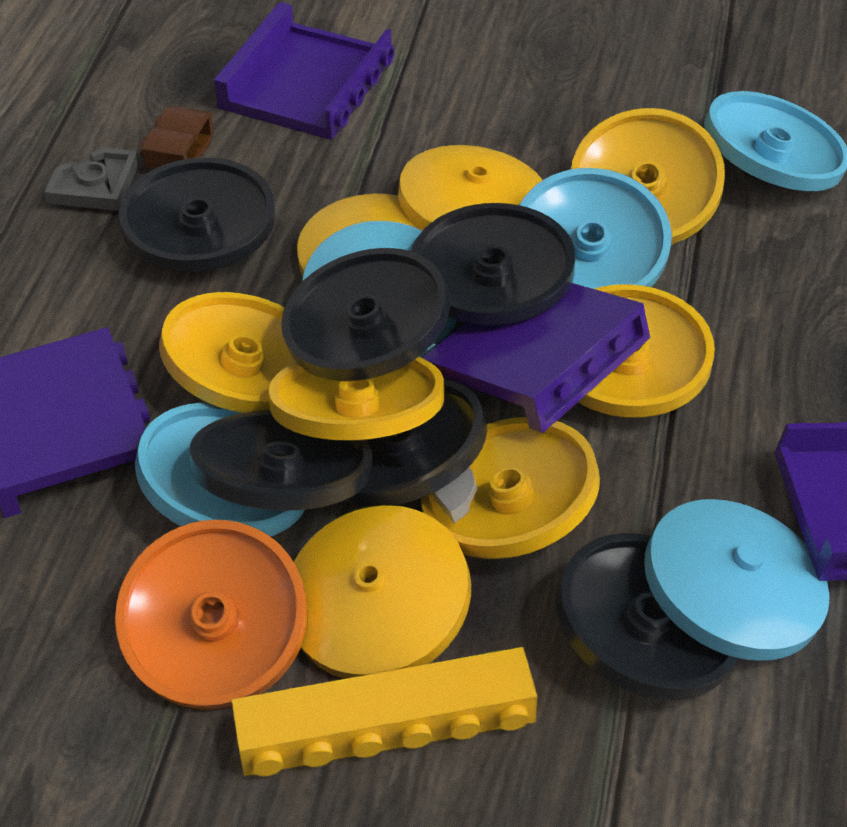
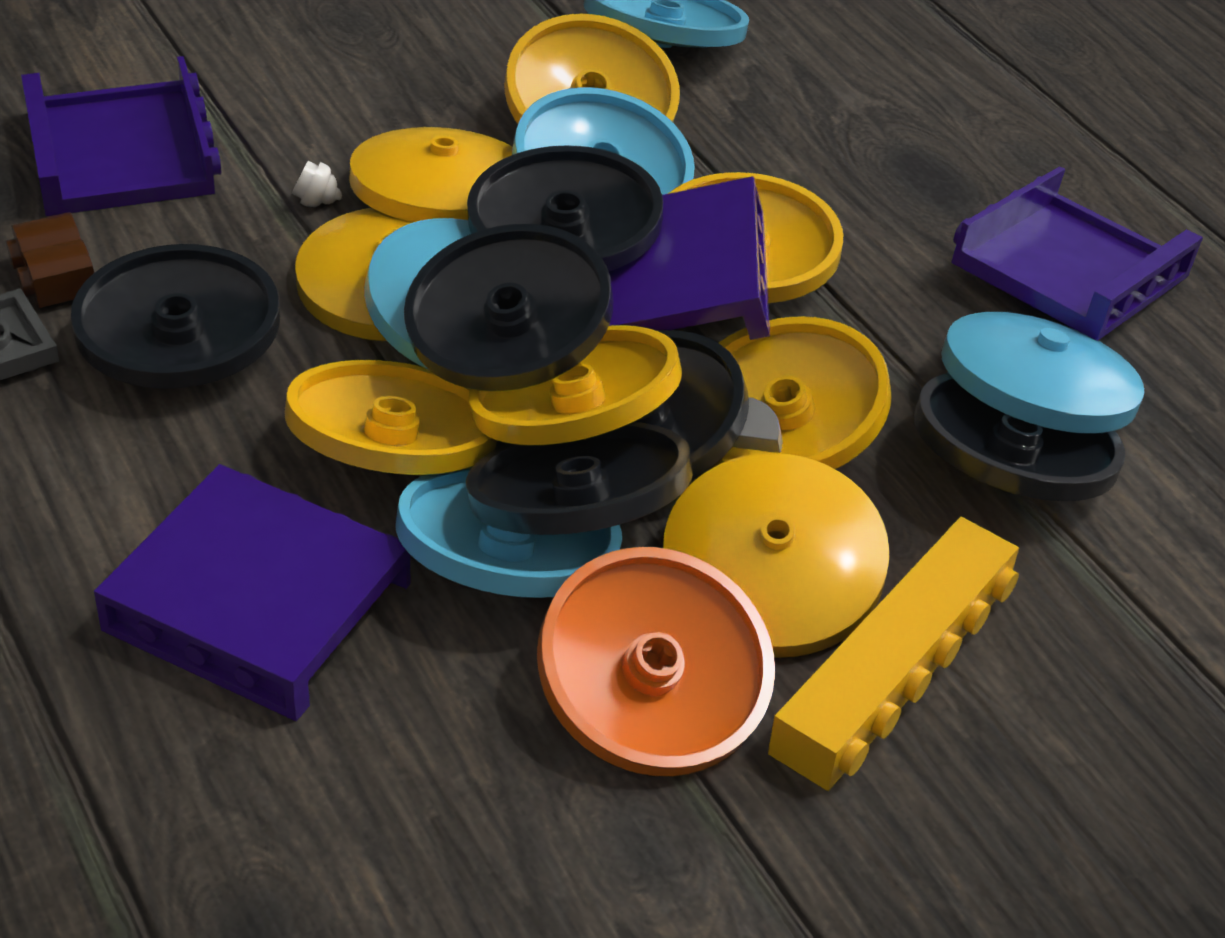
camera: 45 degrees left, 5 degrees down
none -> white plate [291,160,342,207]

